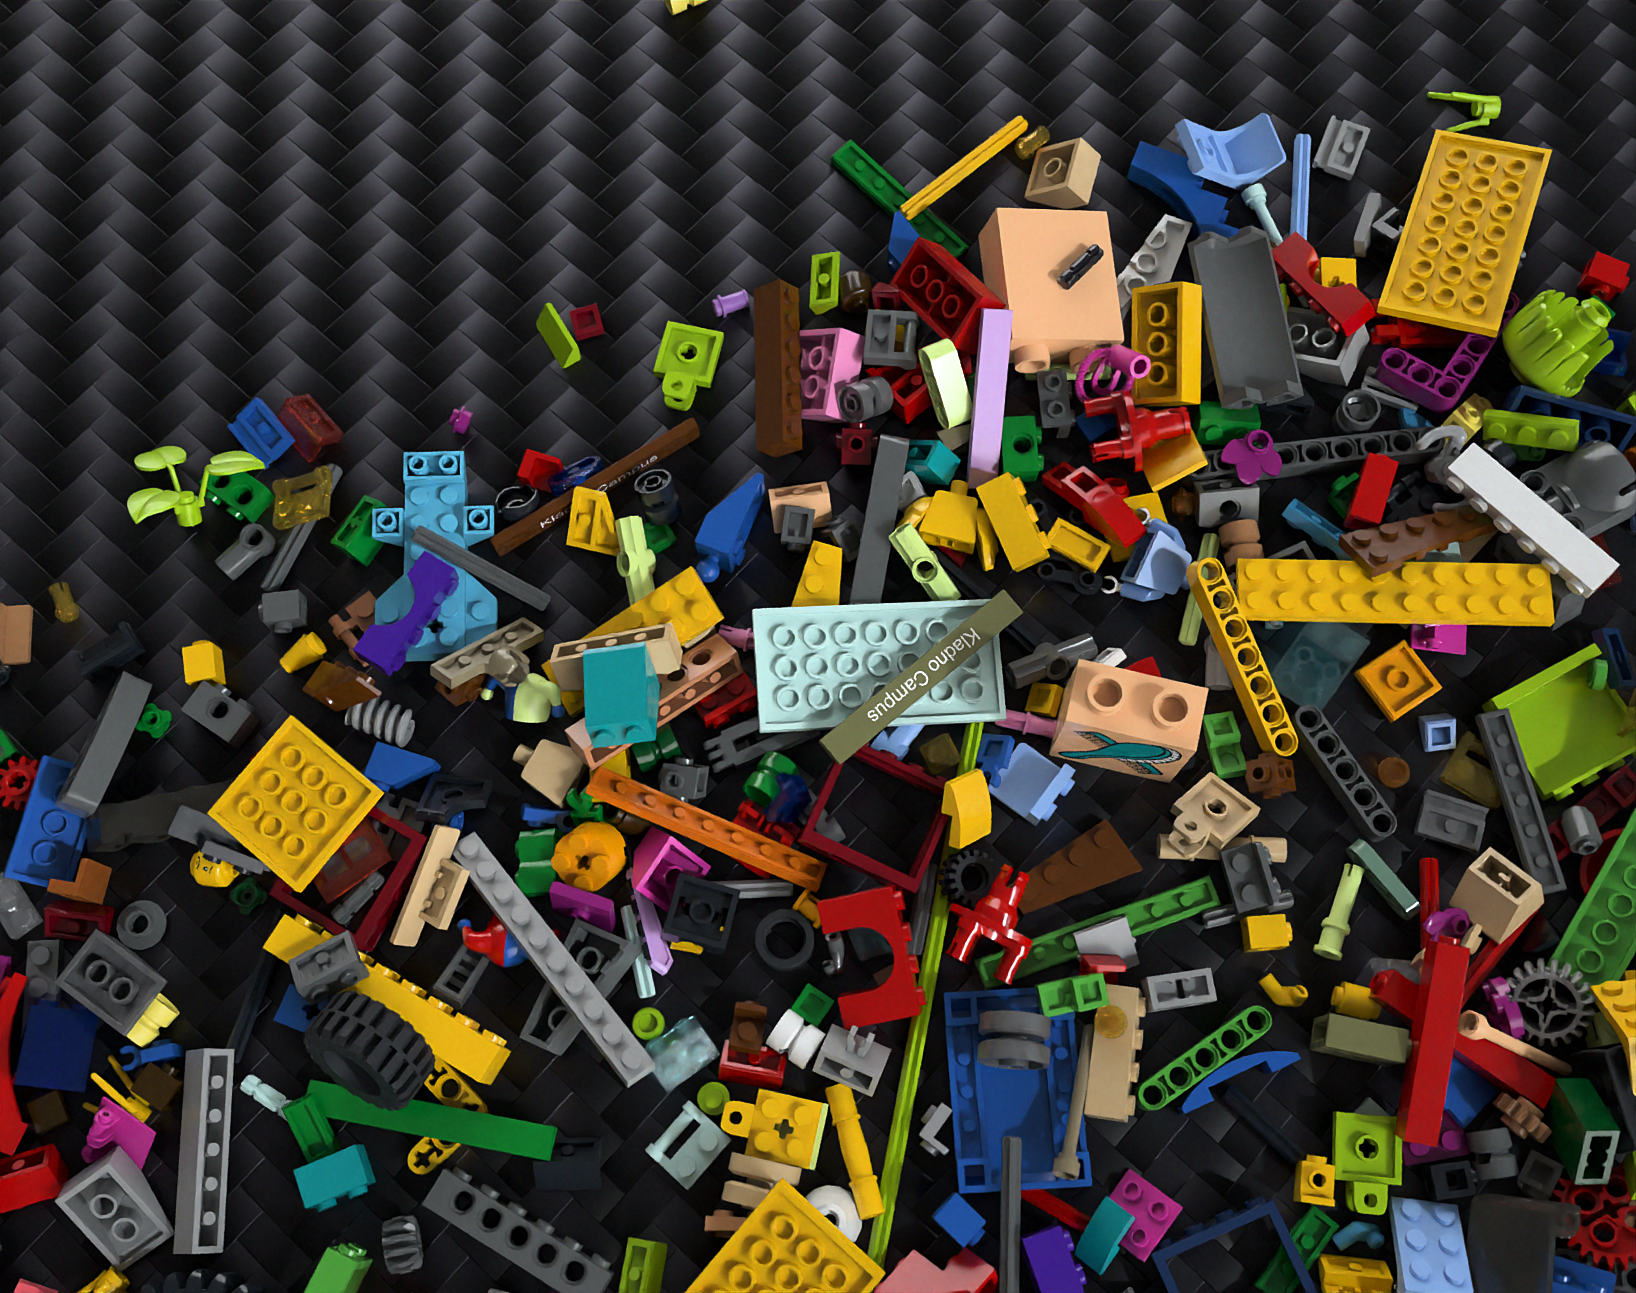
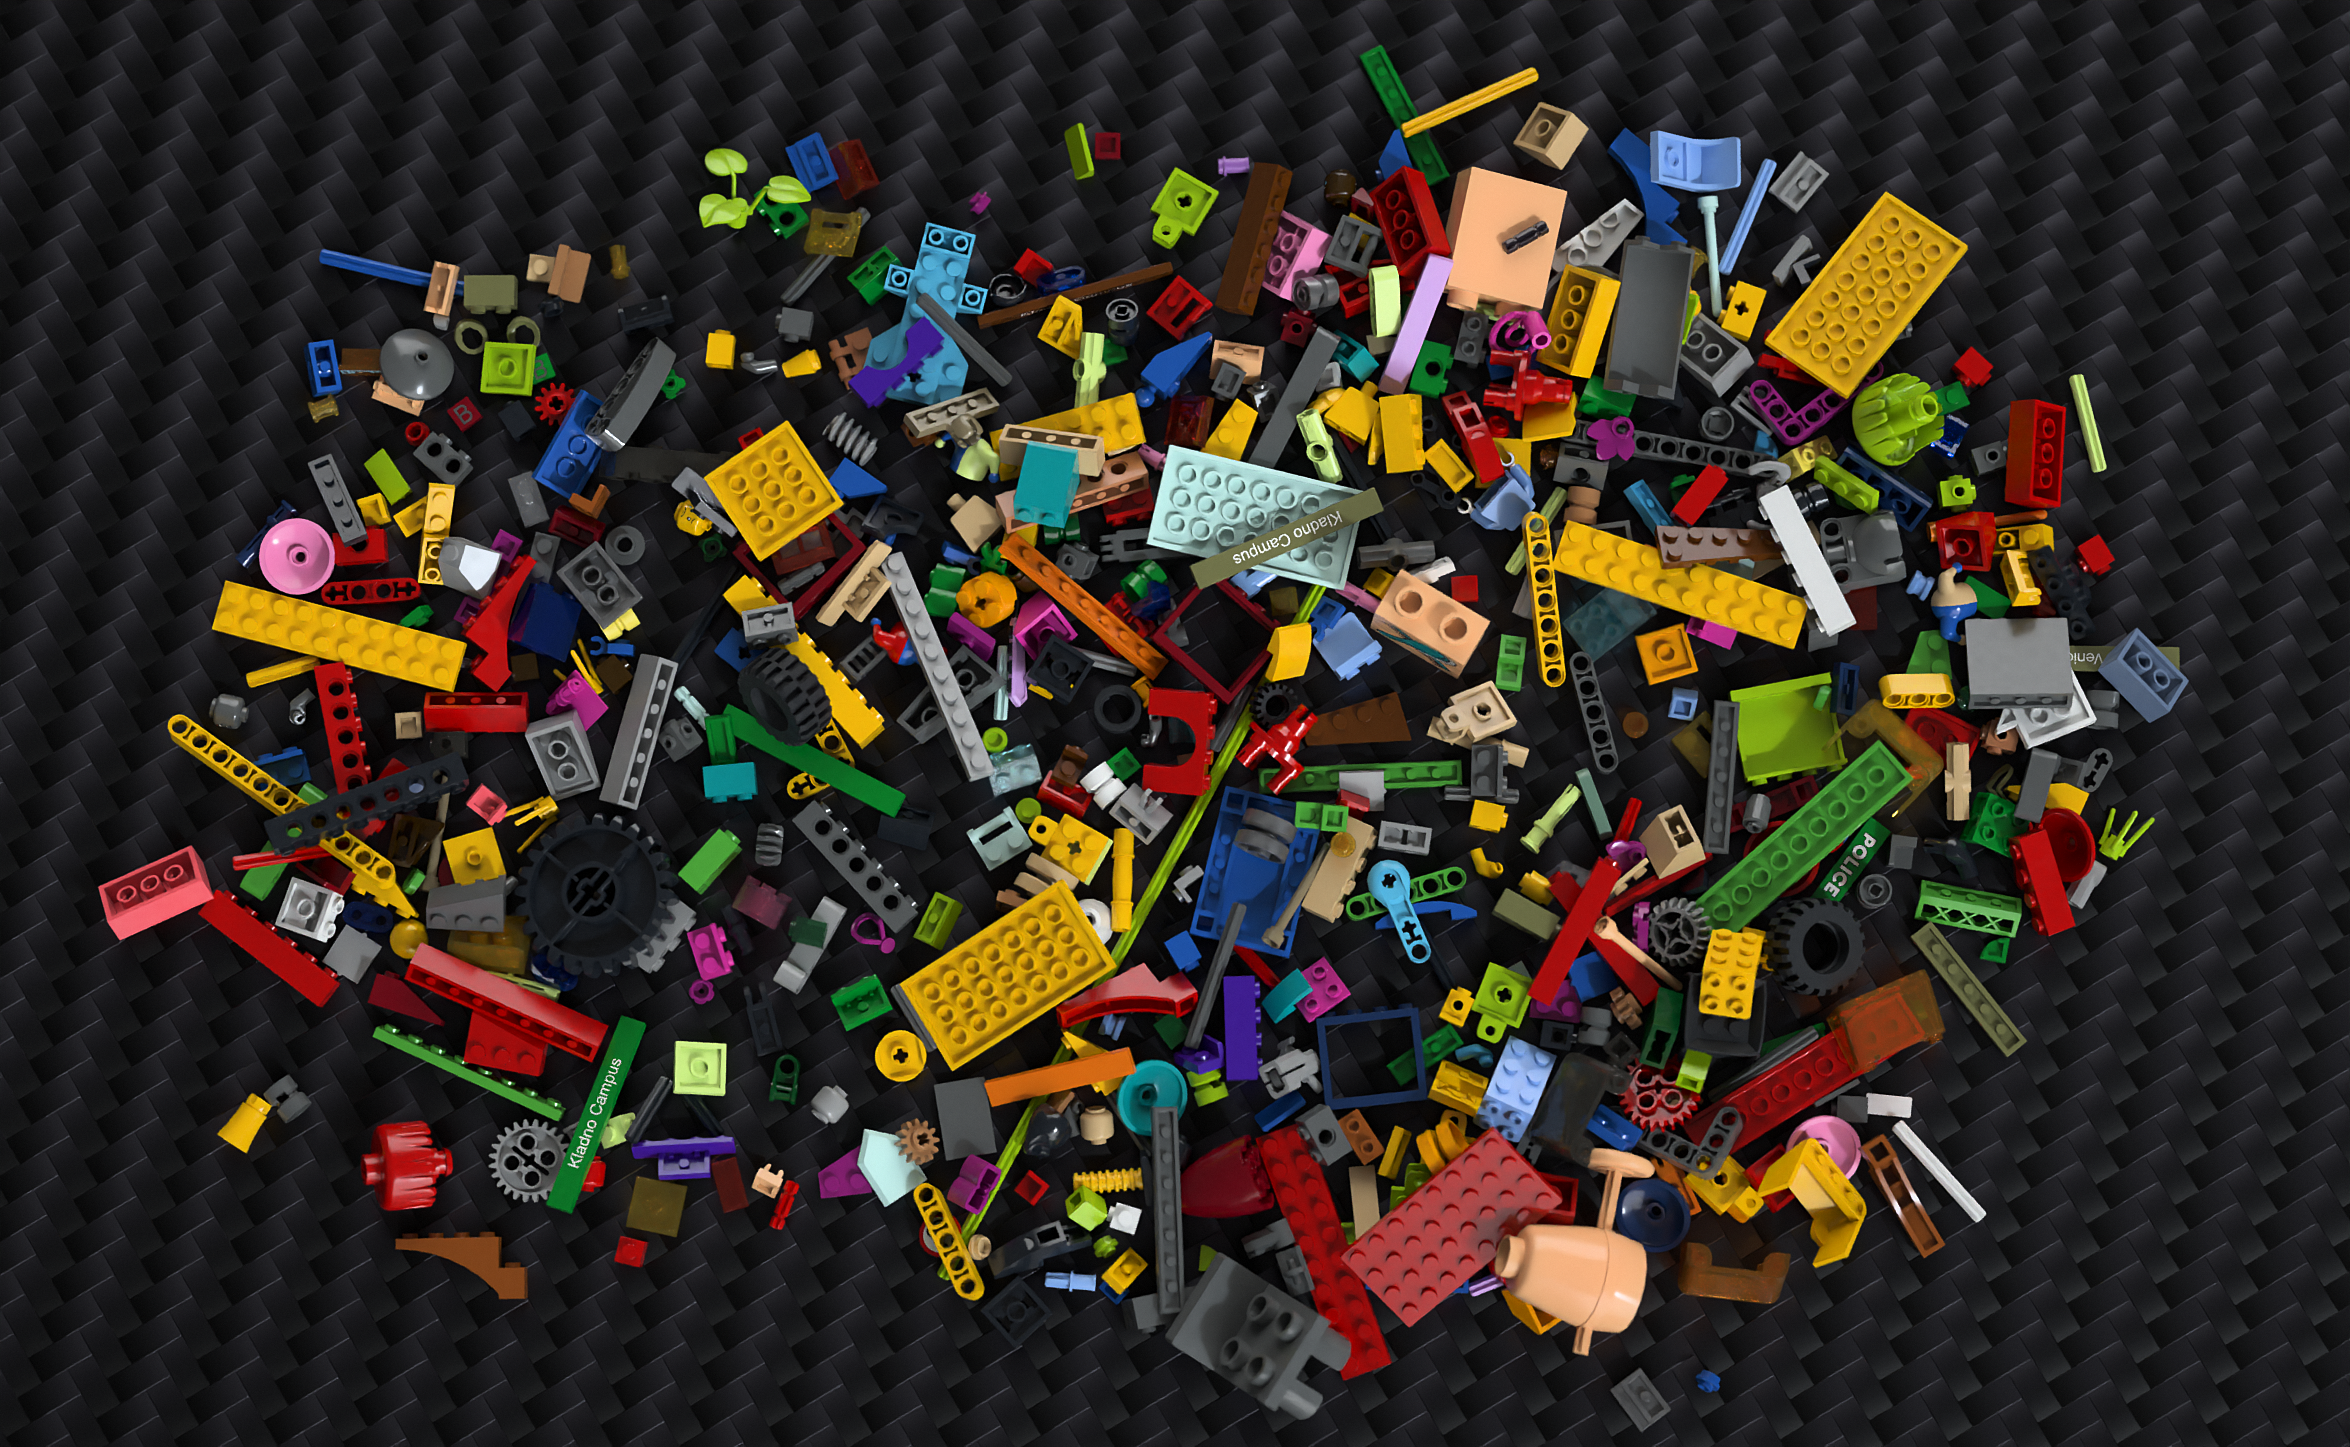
camera: 15 degrees right, 10 degrees up
dark grey brick [181,680,260,749] -> none
dark grey piece [215,523,276,580] -> none
reddish brown slope [302,660,382,712] -> none
lime slope [809,251,840,315] -> none
clear yellow pin [1015,125,1050,159] -> none
reddish brown brick [1245,752,1296,799] -> none
red arch [1272,231,1376,338] -> none
flat silver plate [1414,789,1489,853] -> none
lime plant [1427,92,1501,132] -> none
none -> dark grey brick [657,717,703,762]
none -> dark grey arm [740,352,777,374]
none -> red plate [1146,275,1213,343]
none -> clear red plate [1164,396,1214,448]
none -> medium azure beam [1367,860,1431,964]

